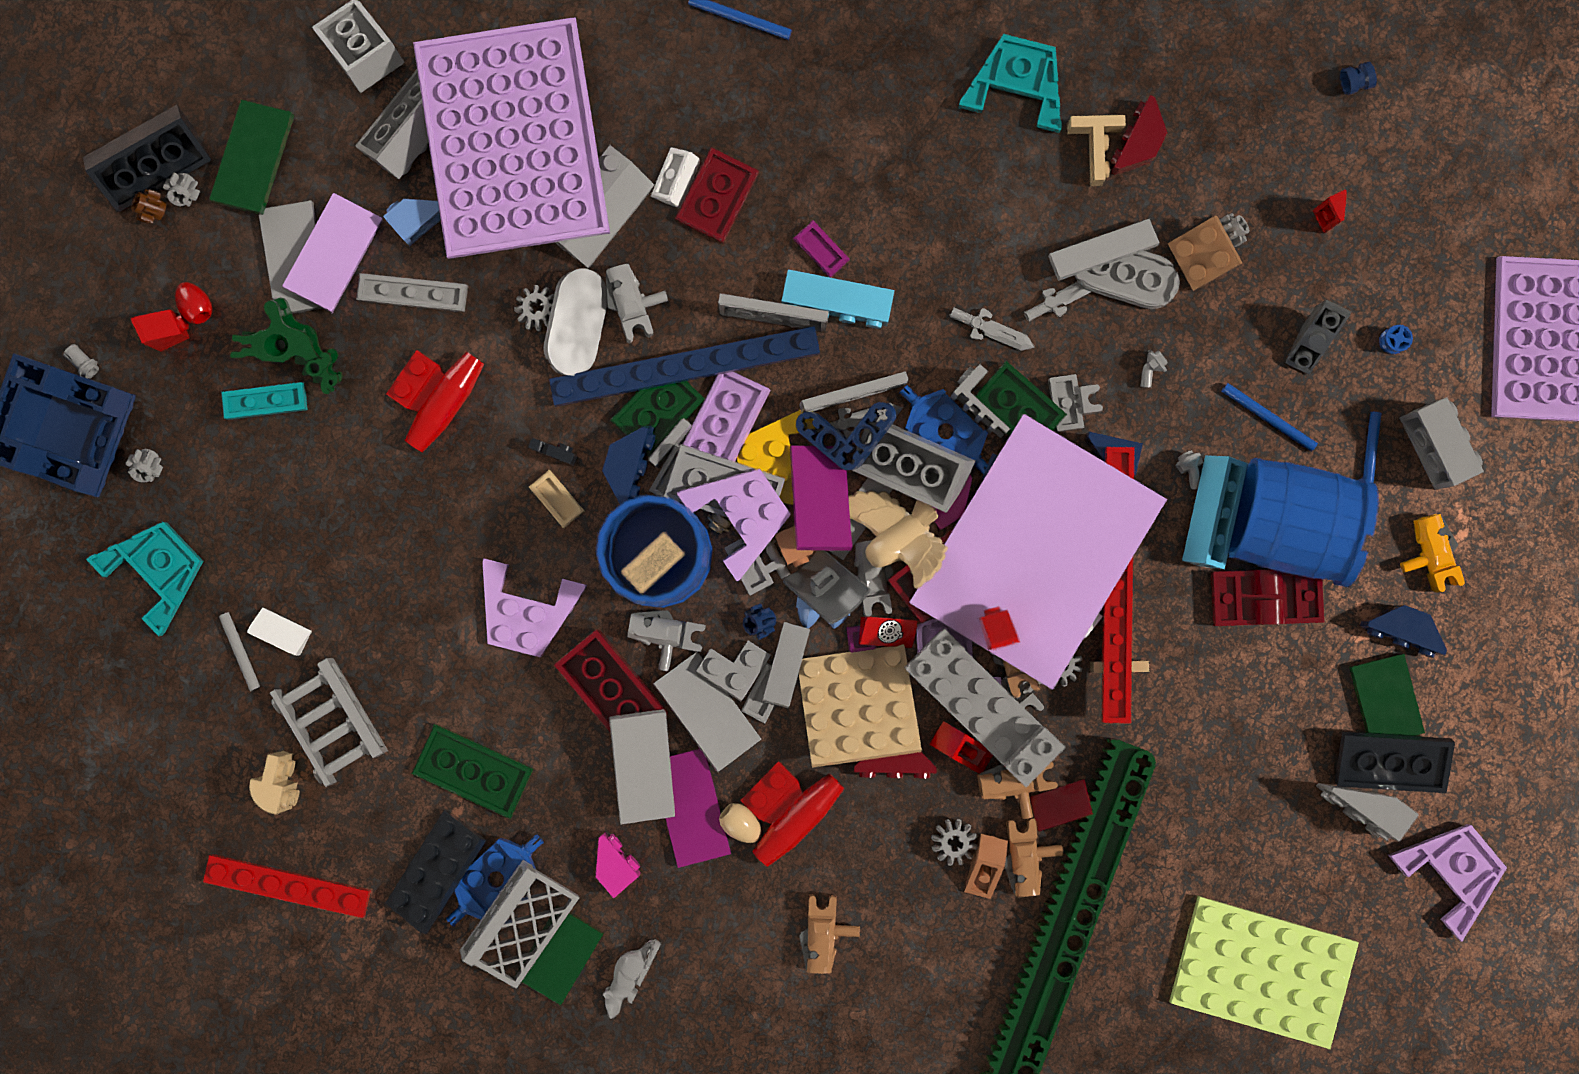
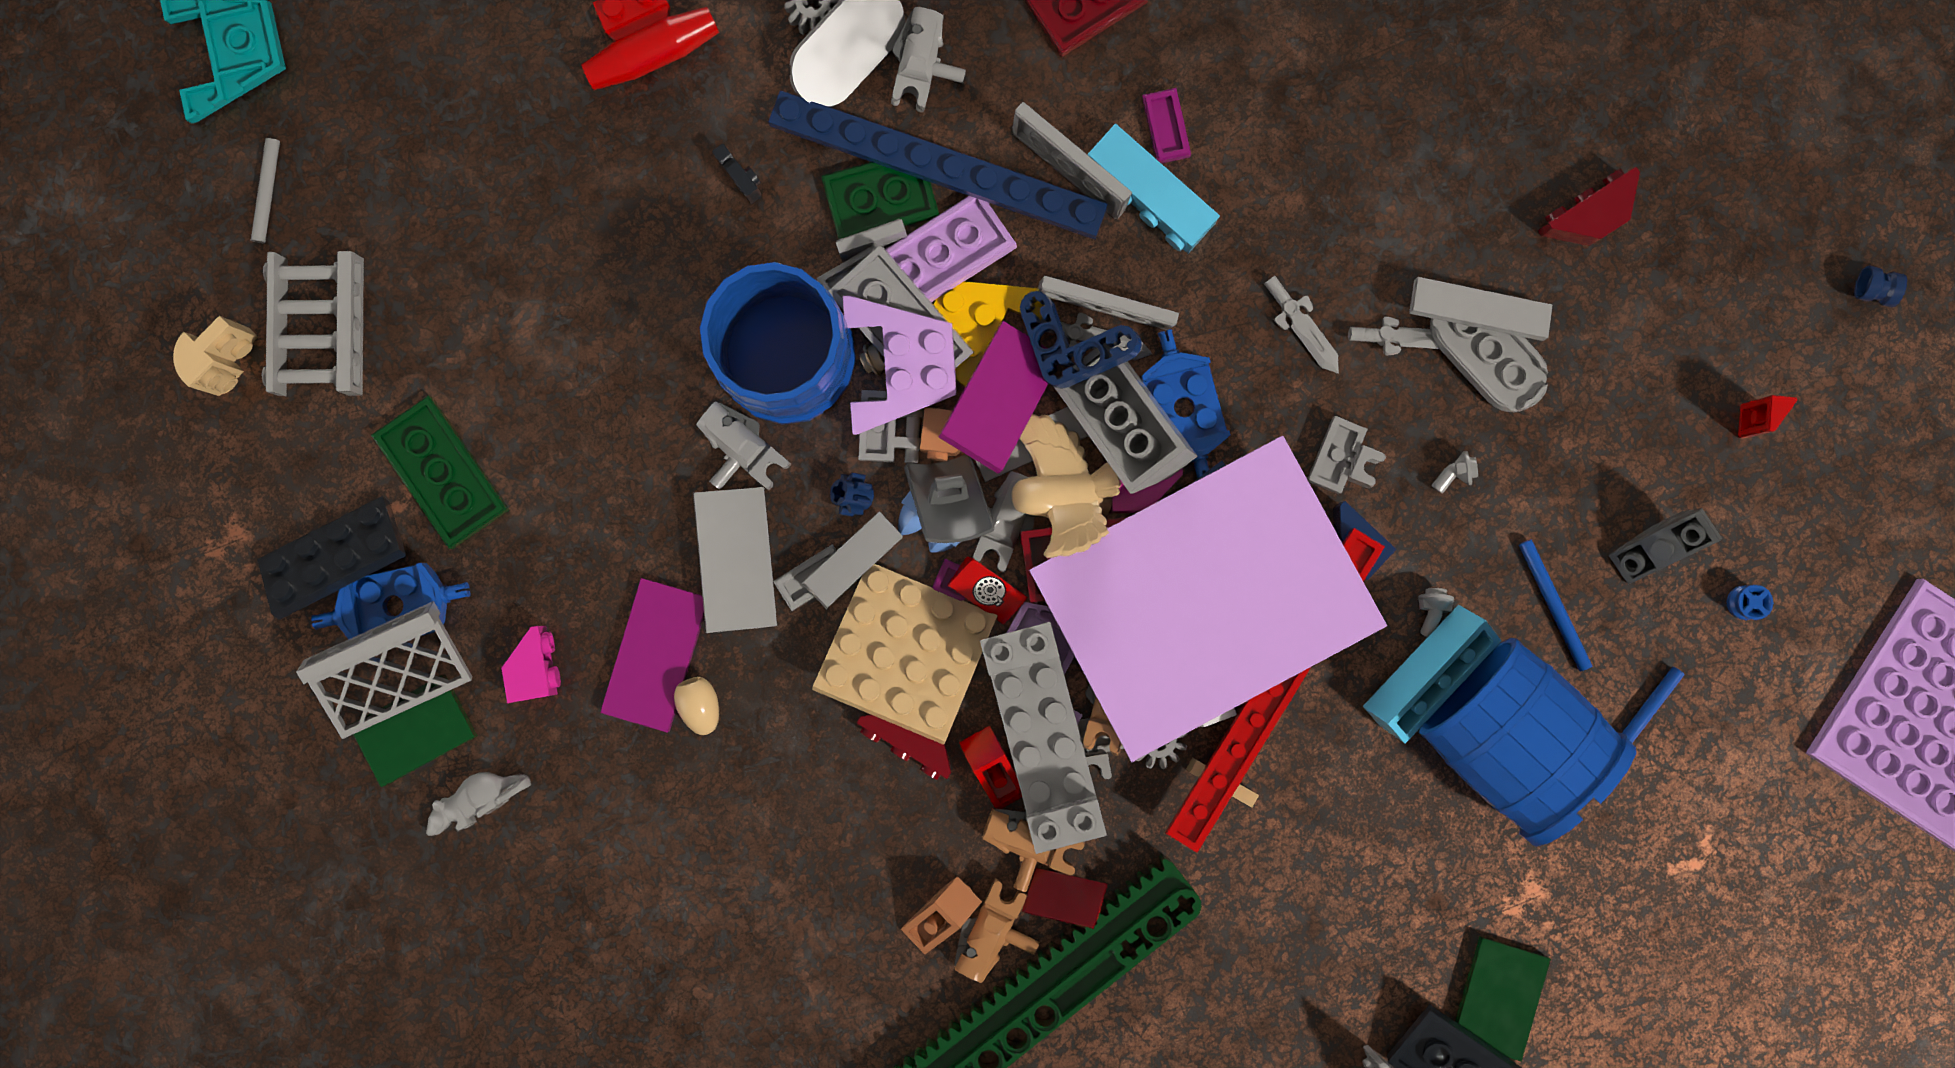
camera: 30 degrees right, 0 degrees up
red plate [203,854,371,918] -> none
white slope [247,608,312,656] -> none
lavender wing [483,559,587,657] -> none
tan tile [529,470,585,529] -> none
dark red brick [554,629,669,733] -> none
dark blue slope [602,426,655,505] -> none
light grey tile [609,710,675,824] -> none
tan tile [622,533,684,593] -> none
light grey plate [695,641,771,702] -> none
red plate [740,761,844,867] -> none
medium nougat piece [799,894,860,974] -> none
light grey gear [931,819,978,866] -> none
light grey plate [950,364,1010,438] -> none
teal wing [958,34,1062,133] -> none
dark green tile [975,361,1067,436] -> none
red slope [979,606,1020,650] -> none
tan bracket [1067,115,1126,186] -> none
medium nougat plate [1168,216,1243,291] -> none
dark red plate [1211,569,1325,626] -> none
light grey gear [1219,213,1249,247] -> none
dark blue slope [1360,605,1447,658] -> none
light grey brick [1399,397,1484,490] -> none
light orange piece [1400,514,1465,593] -> none

